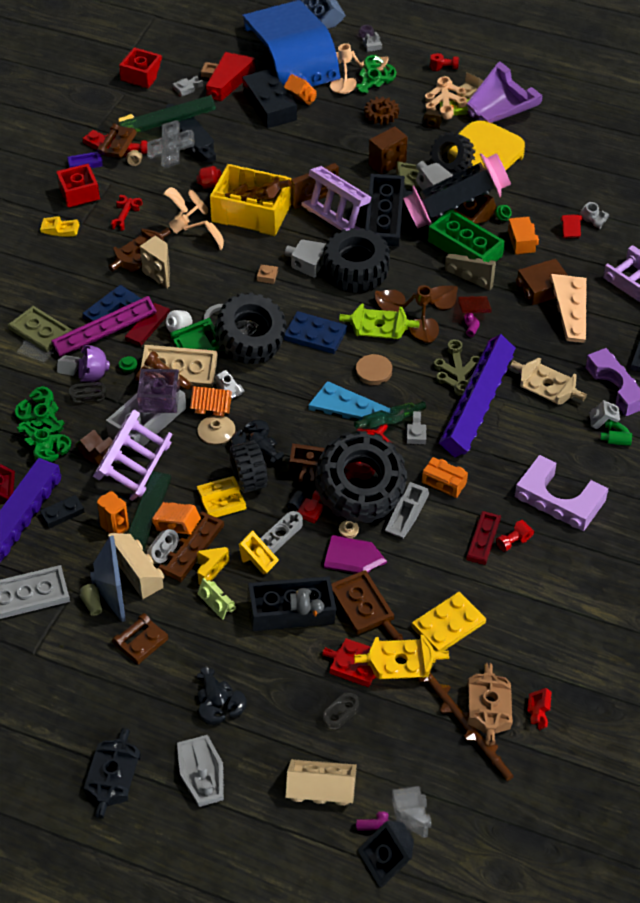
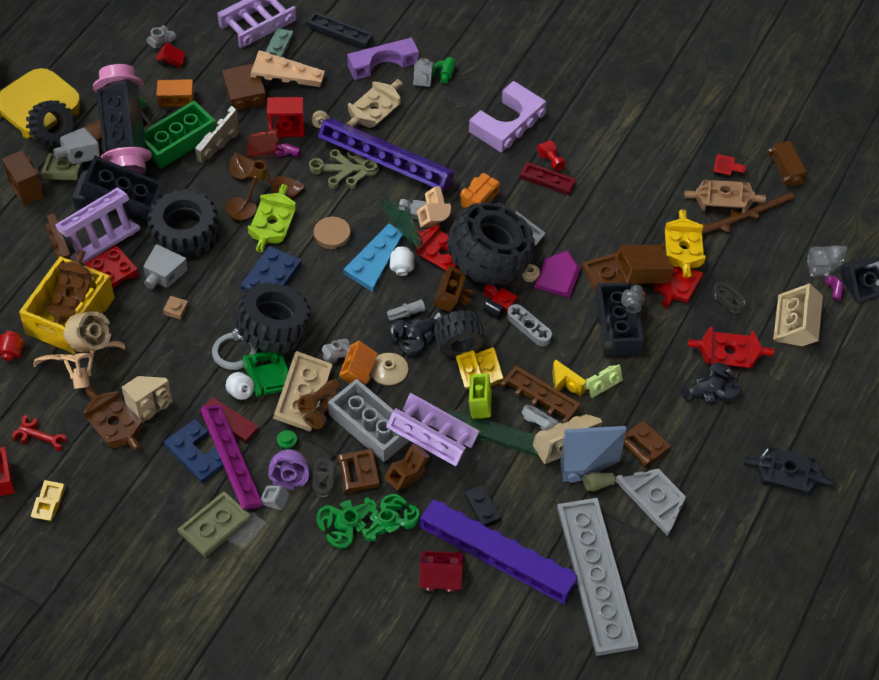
camera: 85 degrees left, 5 degrees up
orange brick [97,491,129,534] -> none
clear purple slope [137,369,180,413] -> none
orange brick [152,502,201,534] -> none
light grey piece [177,735,224,807] -> none
yellow slope [239,530,279,575] -> none
yellow plate [412,592,486,651] -> none
none -> tan brick [63,311,111,352]
none -> red piece [85,246,139,289]
none -> sand green plate [266,28,293,57]
none -> red slope [267,97,305,137]
none -> tan plate [312,111,329,128]
none -> reddish brown plate [337,449,380,495]
none -> light grey axle [387,299,425,321]
none -> white head [390,247,414,276]
none -> light nougat brick [417,187,451,228]
none -> lime brick [469,374,492,419]
none -> reddish brown brick [615,245,674,284]
none -> light grey wing [615,469,686,535]
none -> red plate [687,327,774,368]
none -> reddish brown brick [767,141,807,187]

